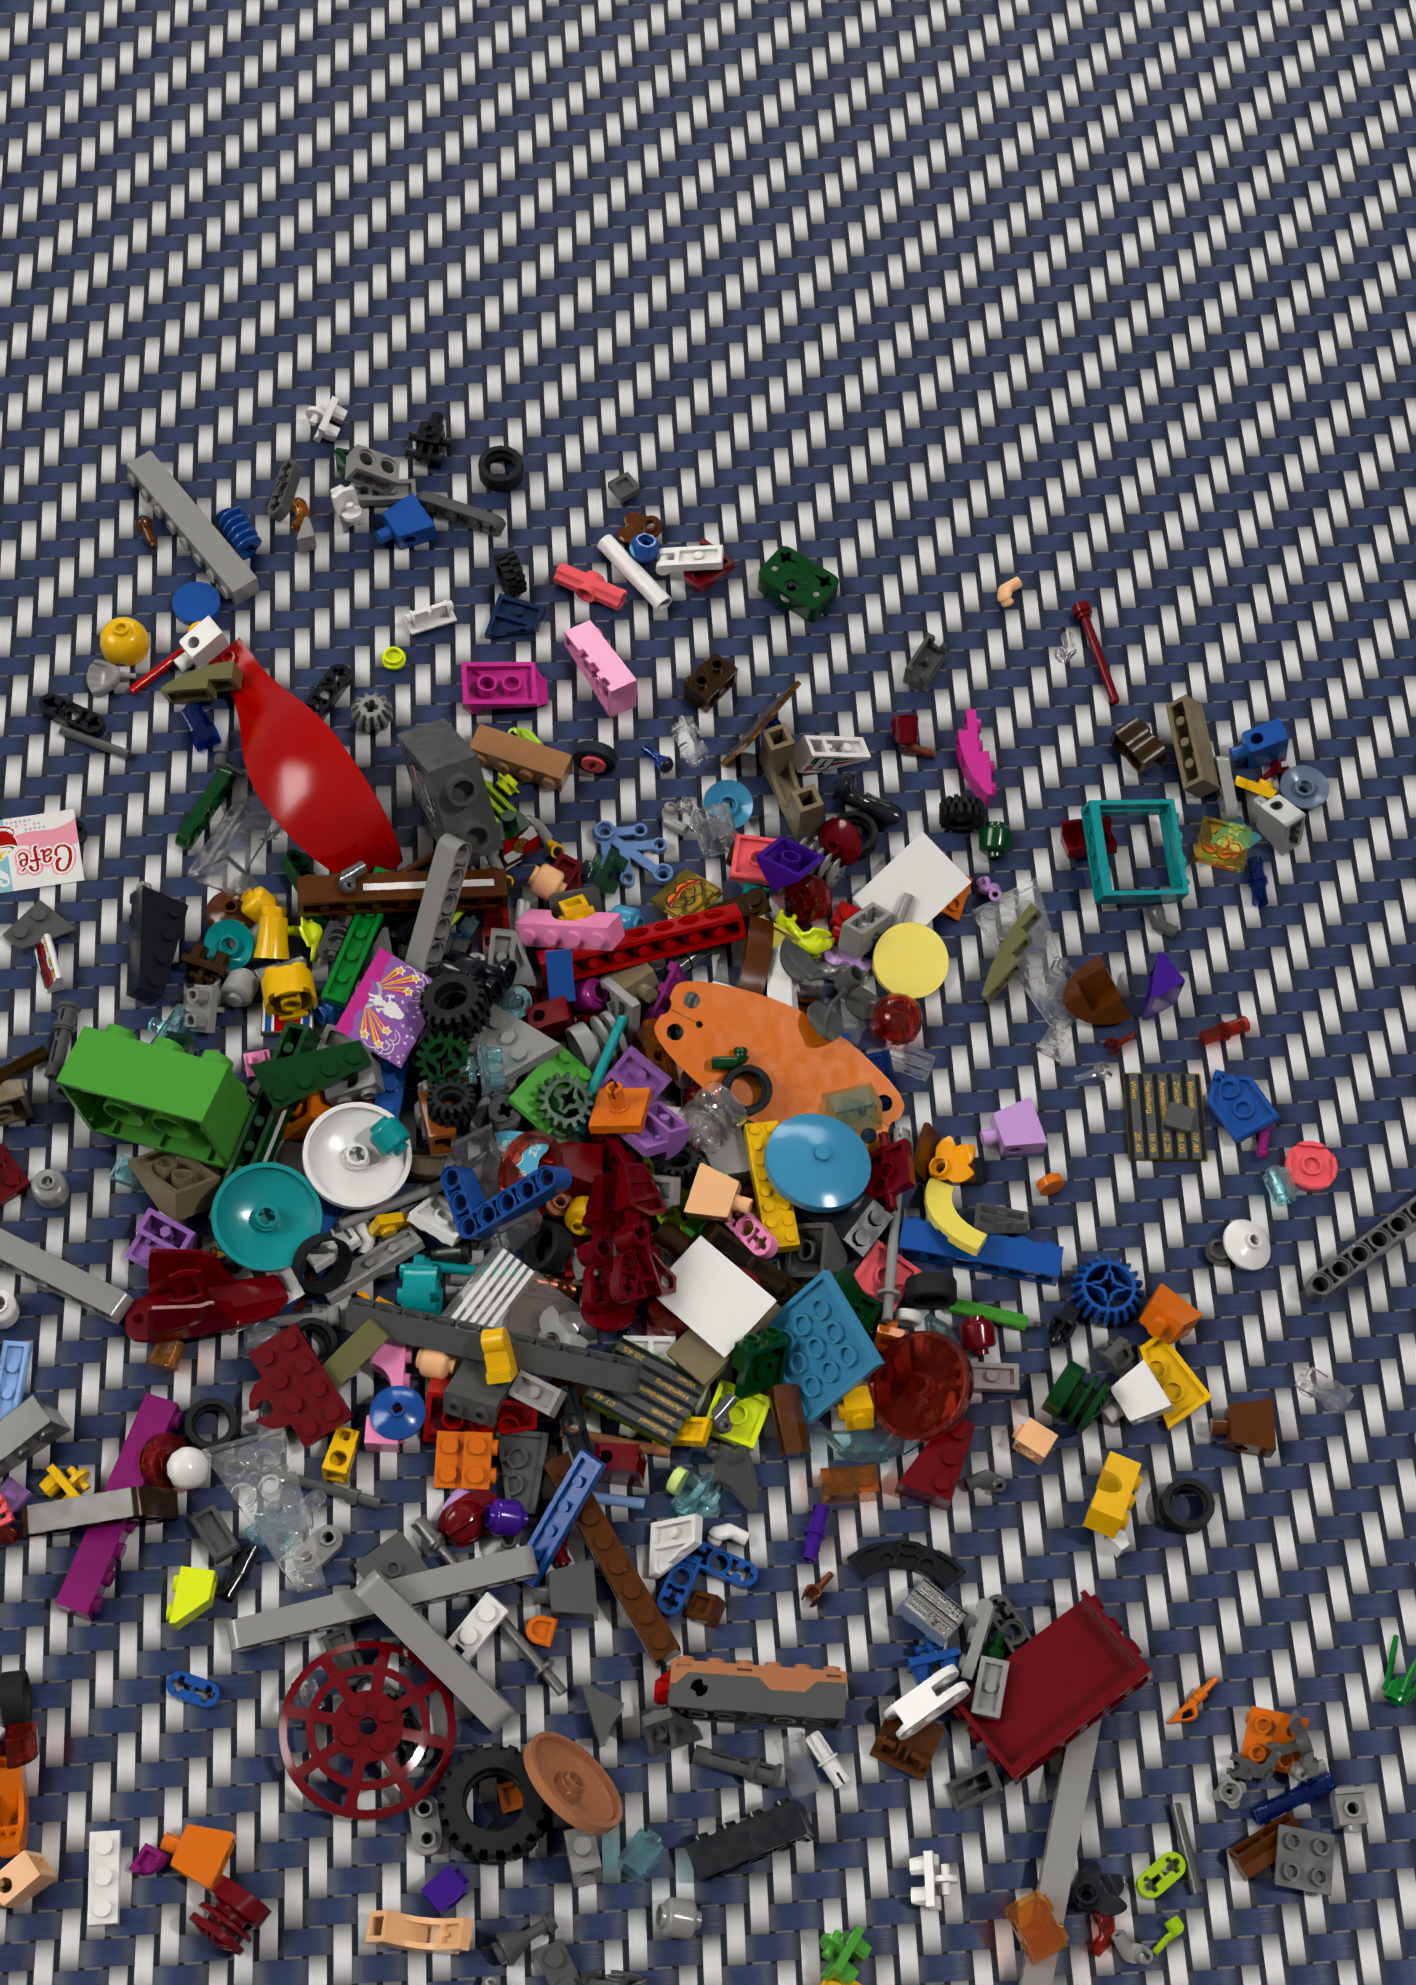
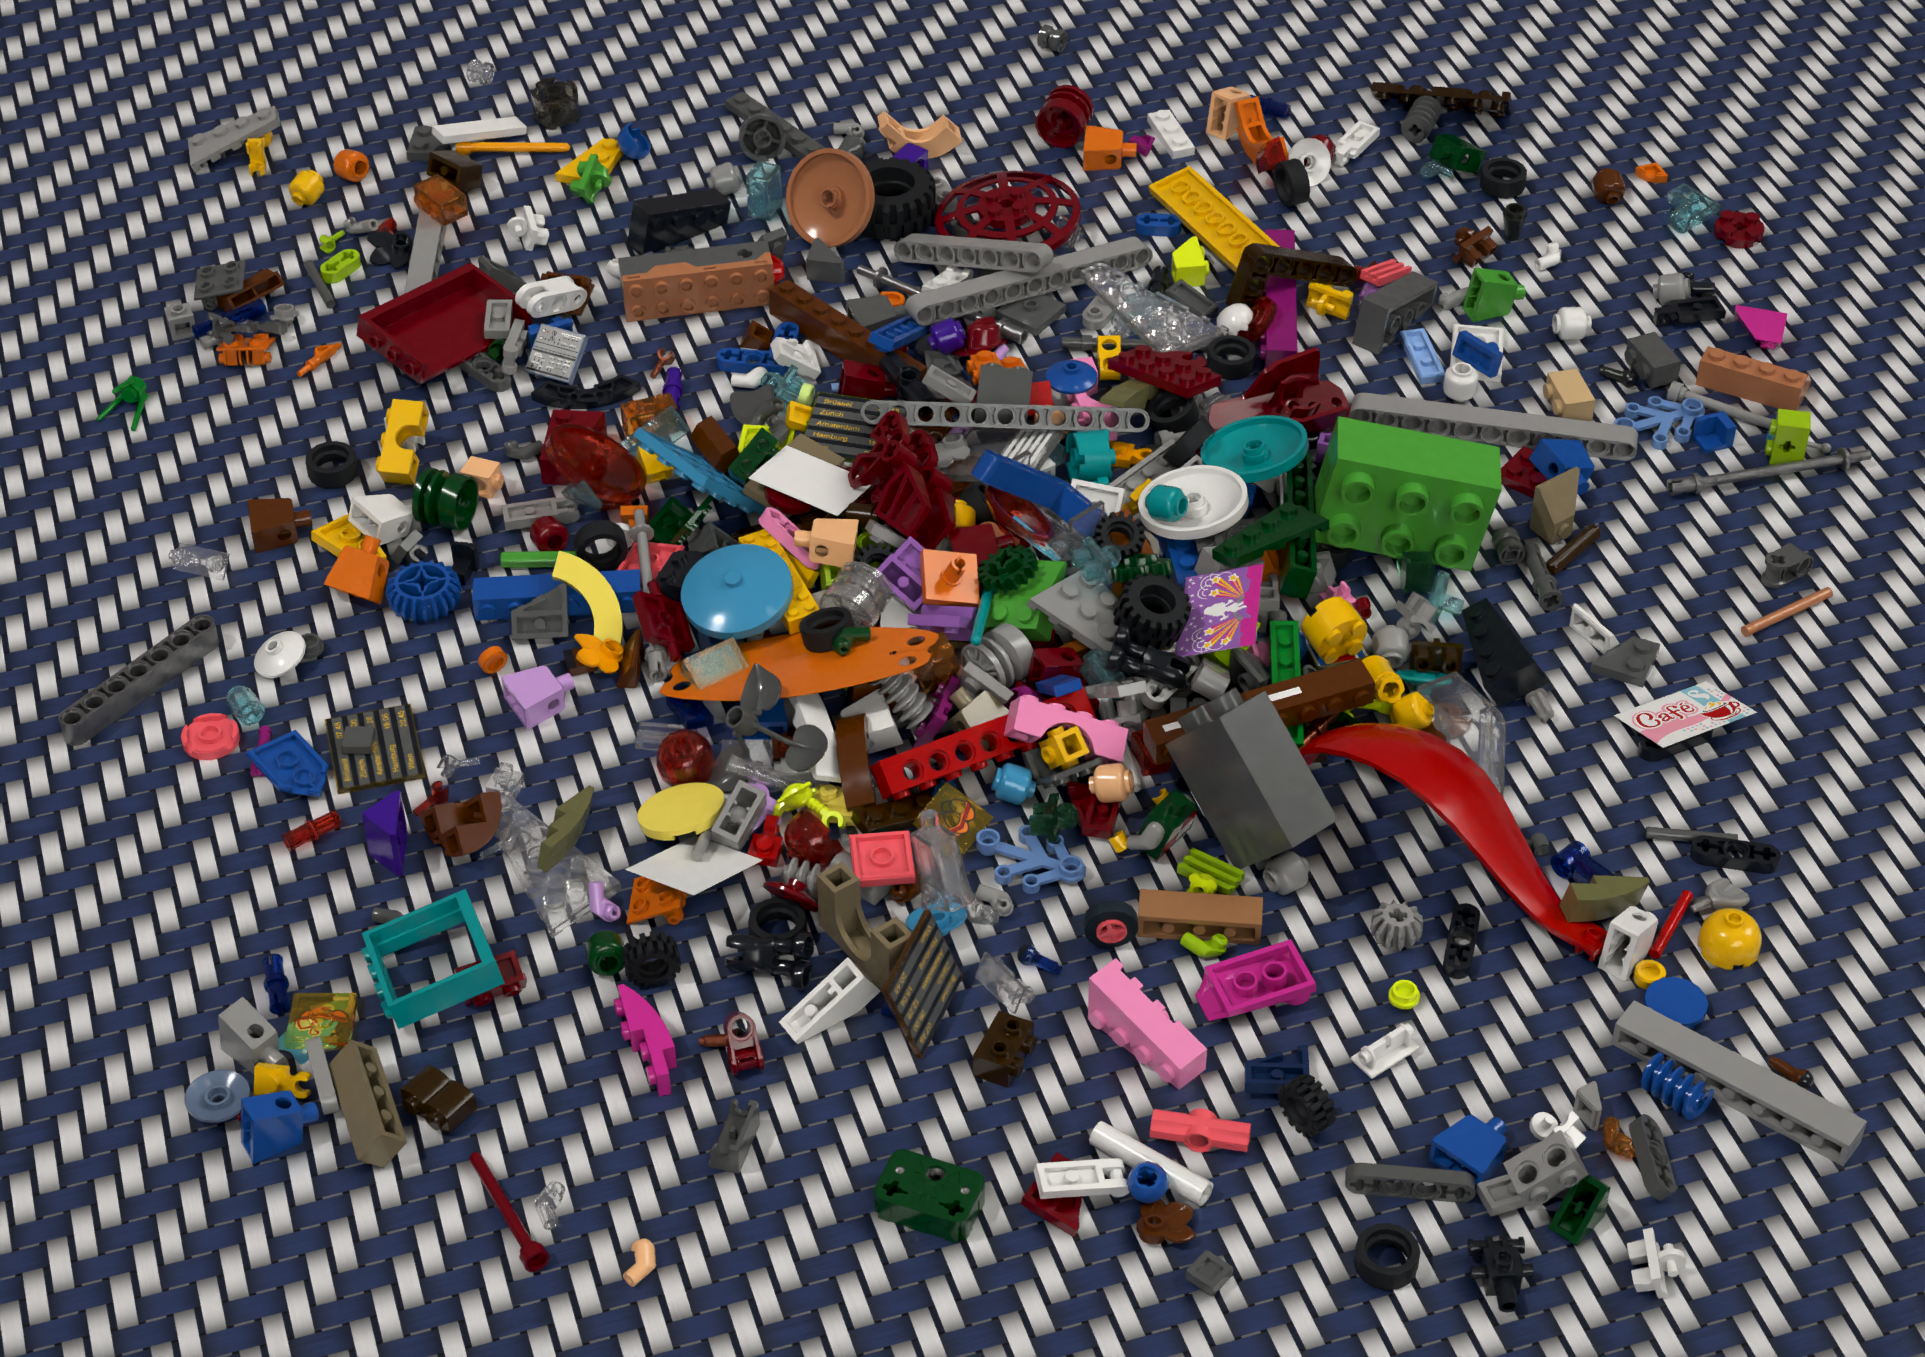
camera: 170 degrees right, 20 degrees down
dark green beam [175,767,237,851] -> none
dark grey arm [338,861,367,894] -> none
yellow leg [481,1327,518,1385] -> none
dark purple slope [756,835,825,891] -> none
none -> yellow plate [1148,166,1280,273]
none -> dark red hand [1355,597,1372,620]

